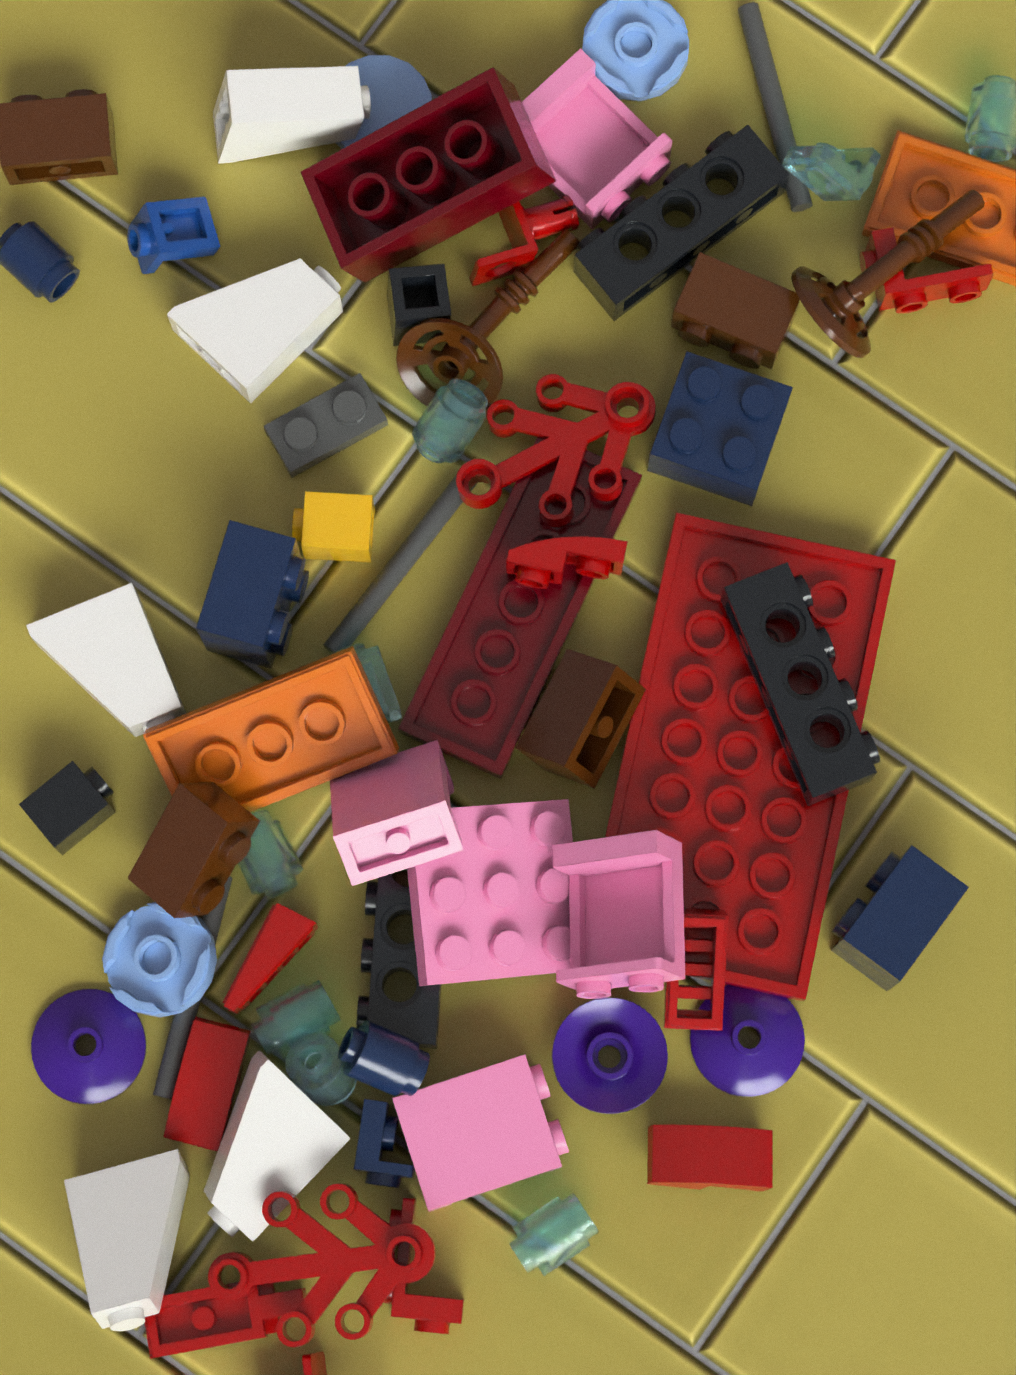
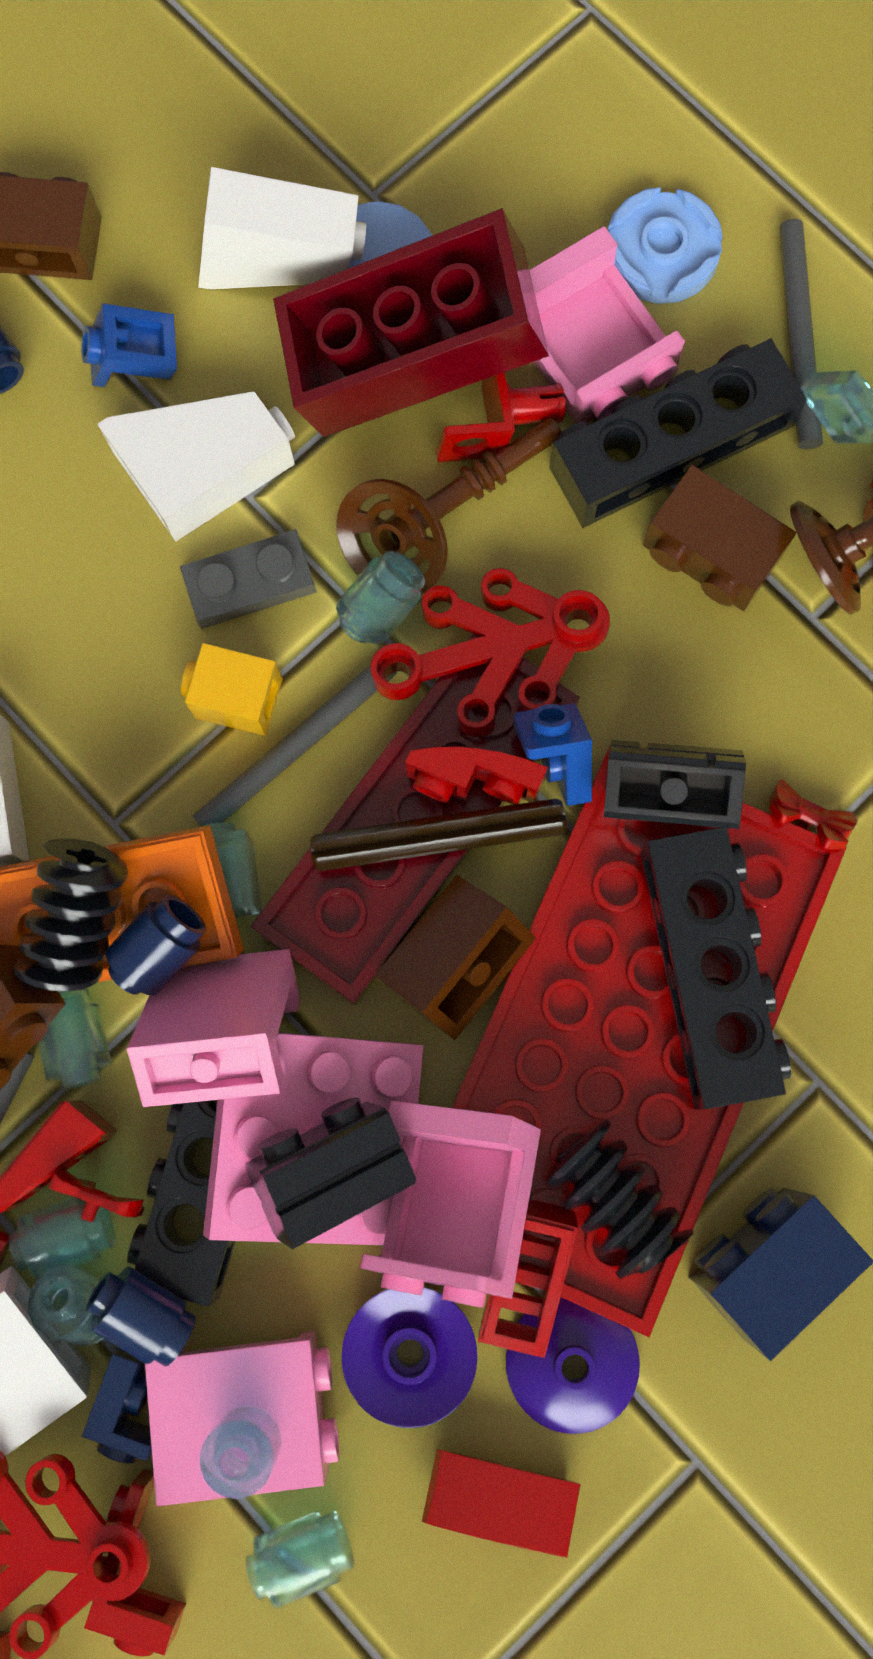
camera: 15 degrees right, 0 degrees up
dark blue brick [196,520,309,669] -> none
black brick [387,264,451,346] -> none
dark blue brick [647,351,793,506] -> none
none -> black piece [13,838,128,992]
none -> red piece [49,1168,145,1222]
none -> dark blue brick [106,895,206,995]
none -> clear light blue brick [200,1407,282,1499]
none -> black brick [245,1098,417,1250]
none -> dark brown axle [310,798,567,871]
none -> blue bracket [514,703,592,806]
none -> black piece [547,1119,694,1279]
none -> black brick [604,740,746,829]
none -> red piece [768,780,858,850]

